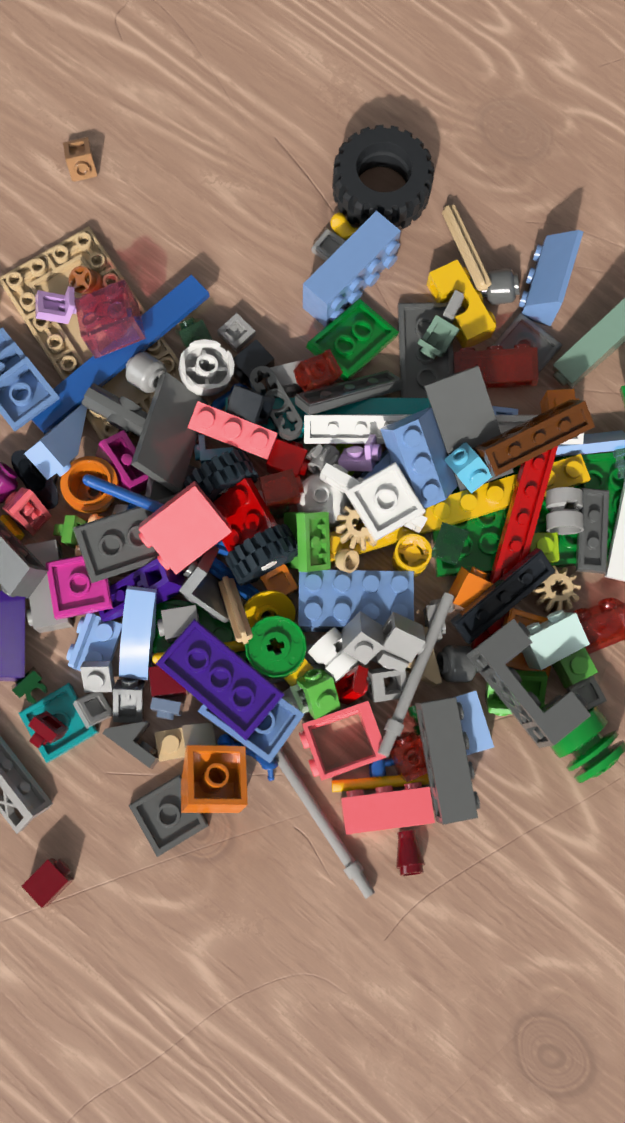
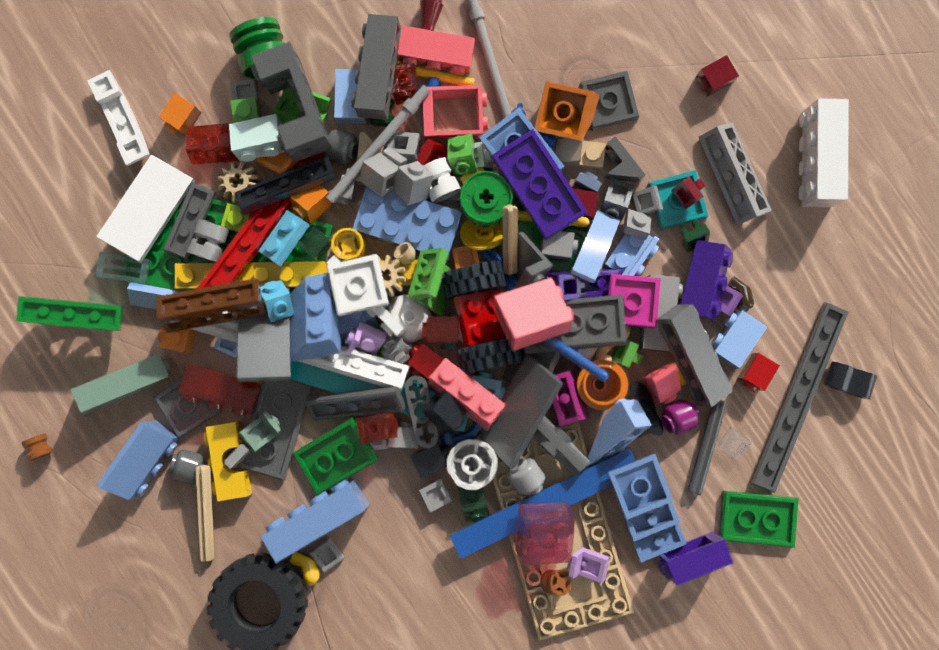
camera: 155 degrees left, 10 degrees up
none -> medium azure bracket [259,210,309,266]

